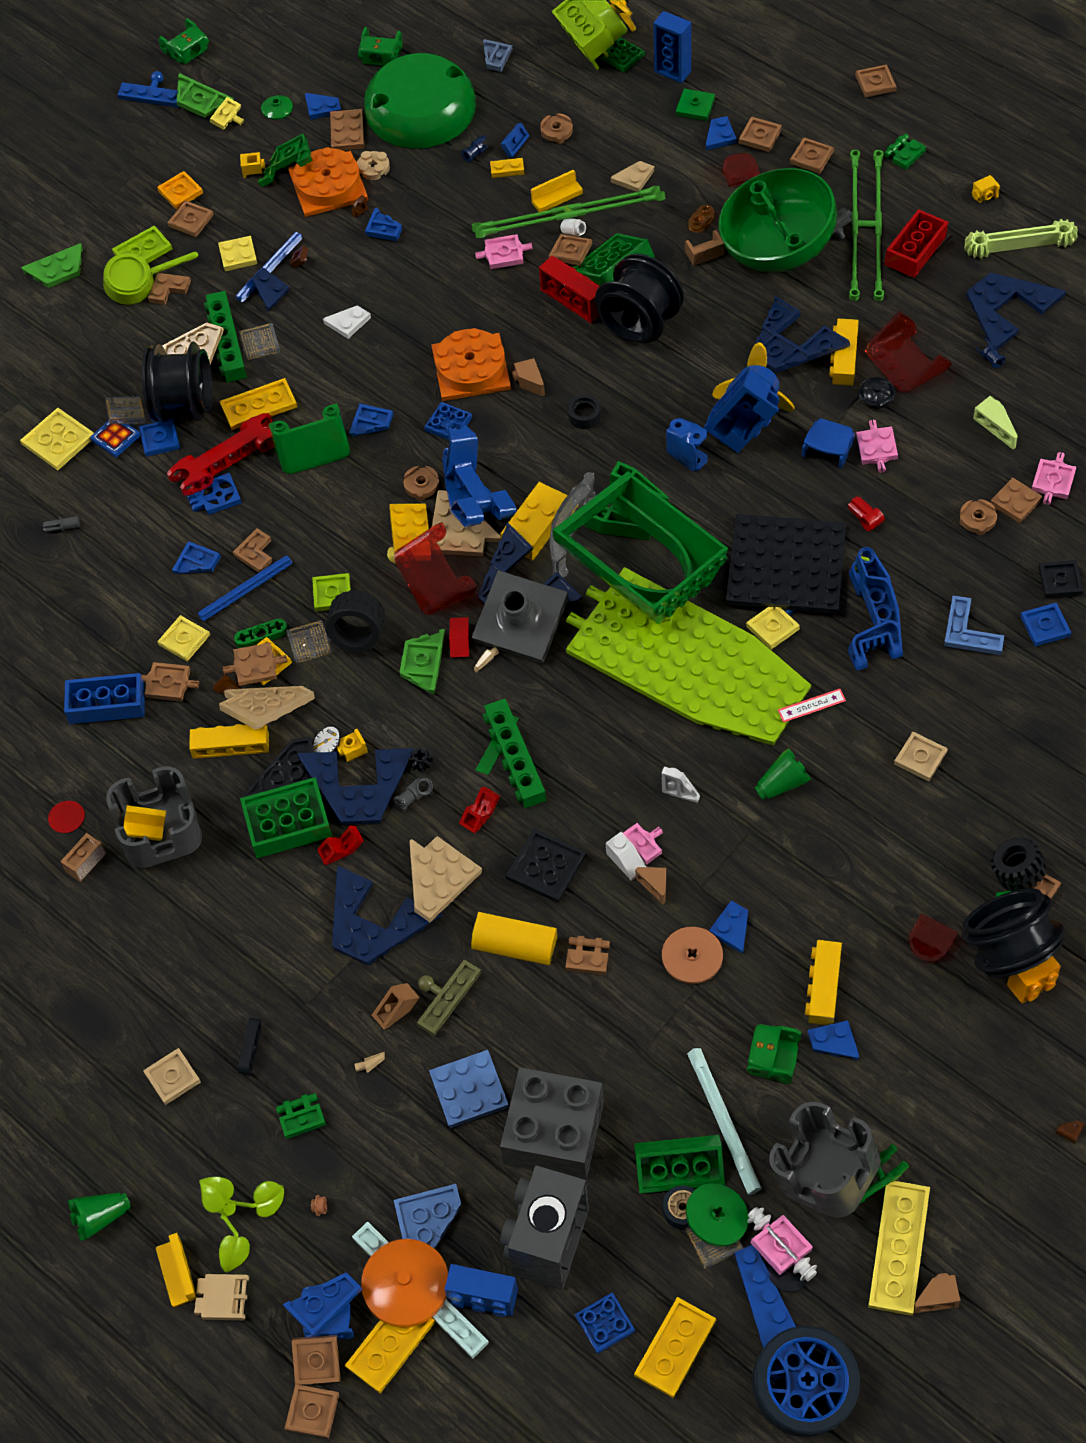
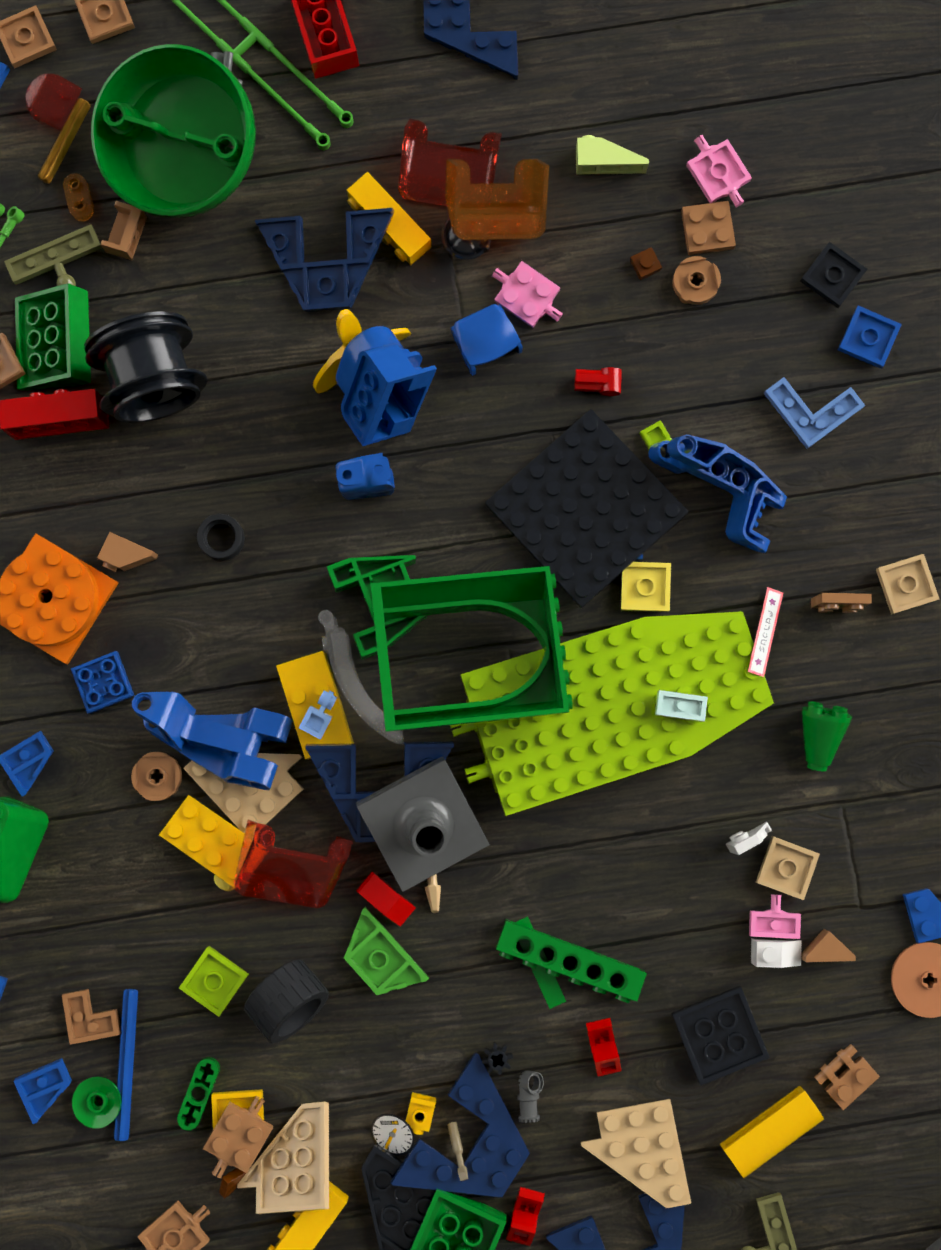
camera: 55 degrees left, 25 degrees up
light yellow plate [157,615,210,662] -> none
clear tile [286,620,332,663] -> none
dark blue piece [976,338,1006,369] -> none
none -> olive plate [4,224,102,286]
none -> pearl gold axle [38,98,90,184]
none -> green dish [72,1076,121,1129]
none -> light blue plate [299,690,337,740]
none -> clear orange windscreen [445,159,549,240]
none -> dark tan piece [447,1122,468,1181]
none -> reddish brown plate [630,247,662,280]
none -> light aqua plate [655,690,708,722]
none -> tan plate [756,836,820,900]
none -> medium nougat plate [811,593,872,613]

